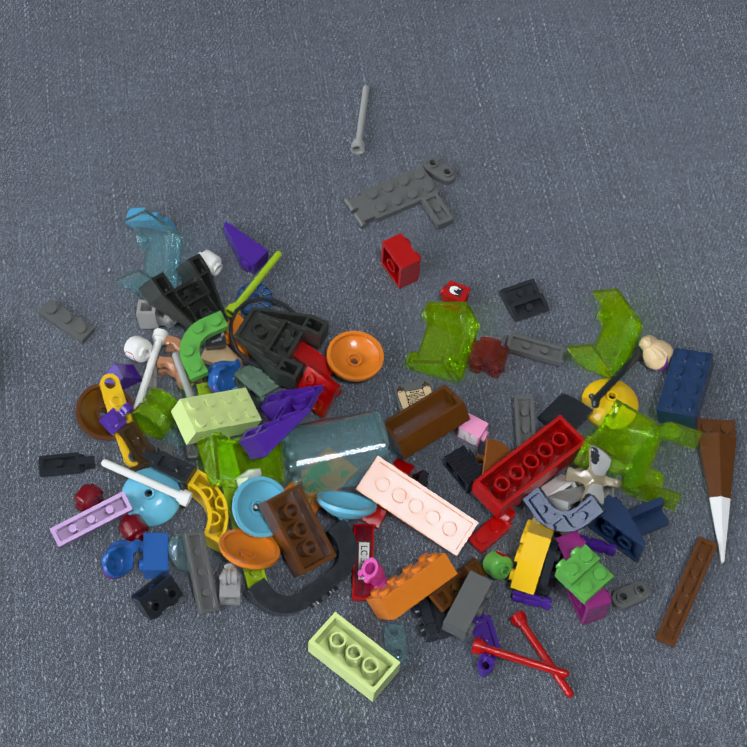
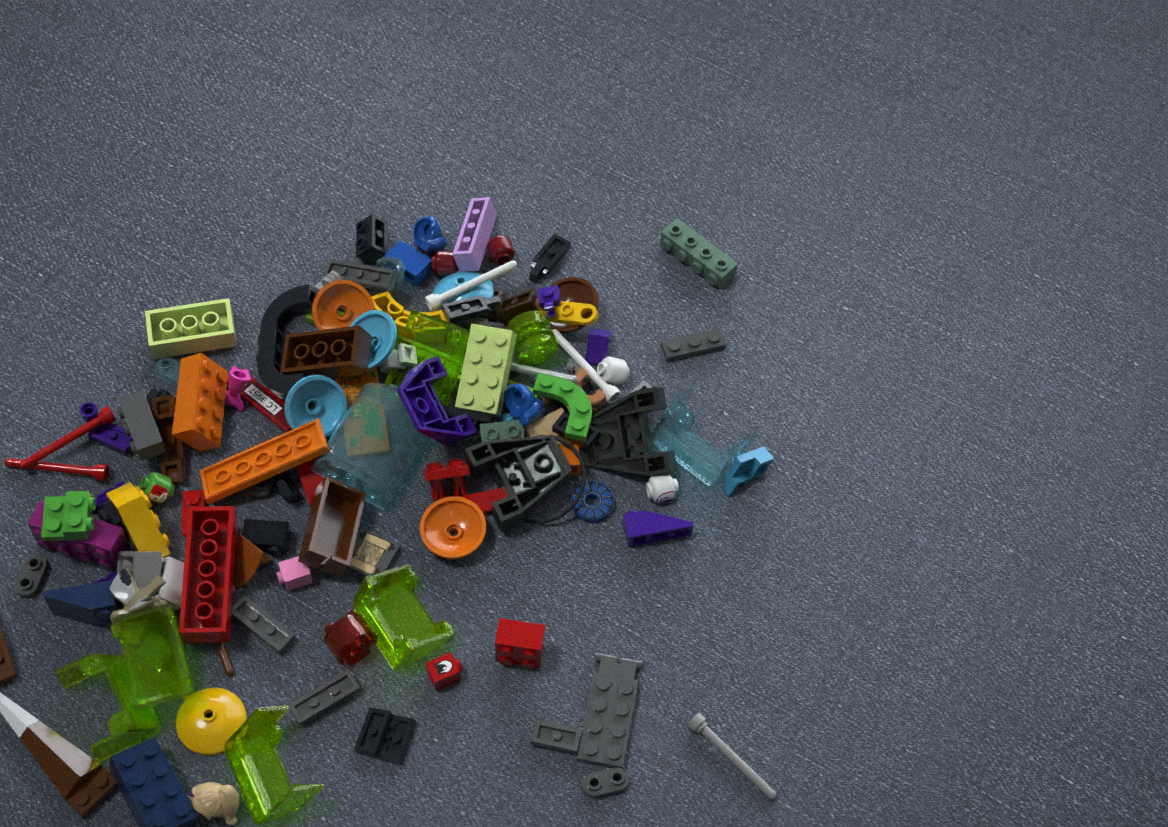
camera: 130 degrees right, 0 degrees up
lime piece [224,251,282,318] -> none
plate [523,487,606,532] -> none
black slope [537,393,593,430] -> none
black piece [589,347,644,408] -> none
dark blue panel [628,497,669,536] -> none

